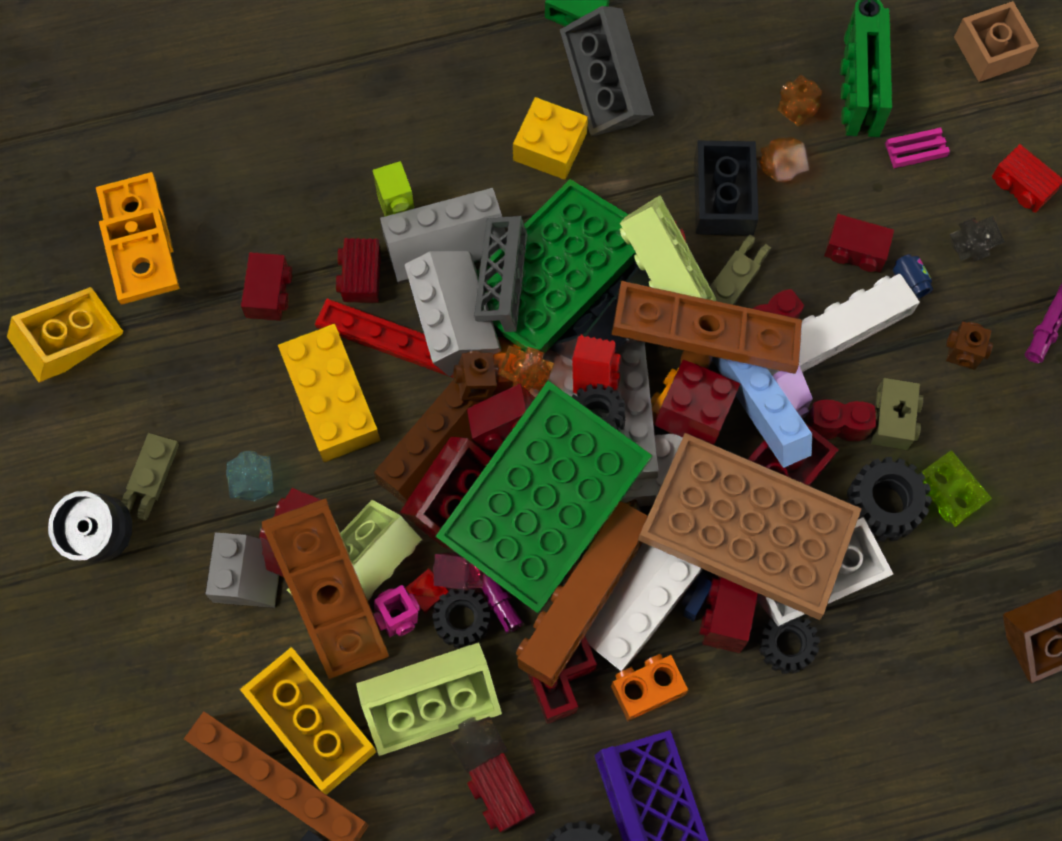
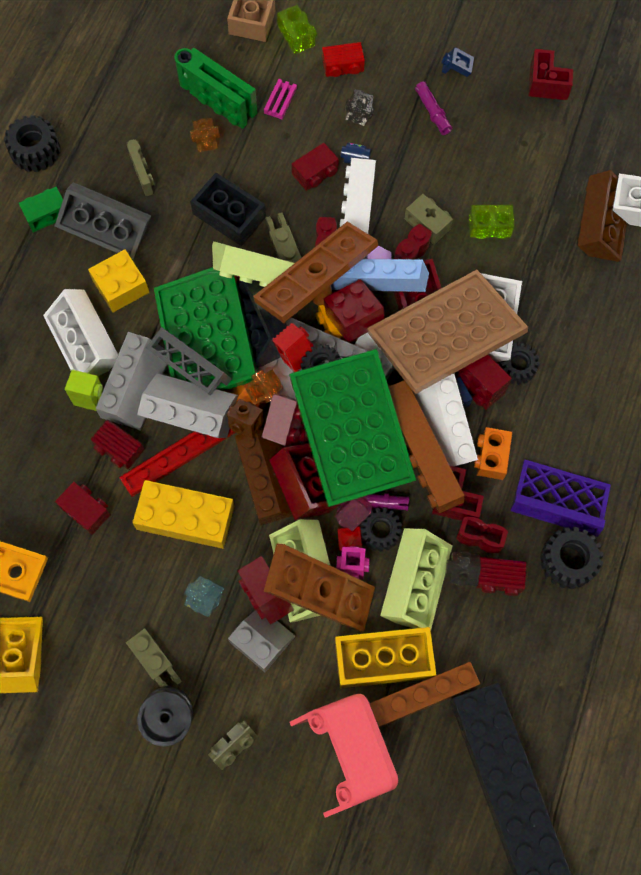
camera: 55 degrees left, 0 degrees up
clear orange brick [760,137,809,182] -> none
black tyre [846,457,931,542] -> none
reddish brown brick [946,321,993,370] -> none
none -> white slope [43,289,118,376]
none -> olive hinge [127,139,155,196]
none -> olive hinge [208,720,257,770]
none -> clear neon green brick [277,4,317,54]
none -> coral windscreen [290,694,398,818]
none -> dark red brick [456,517,508,553]

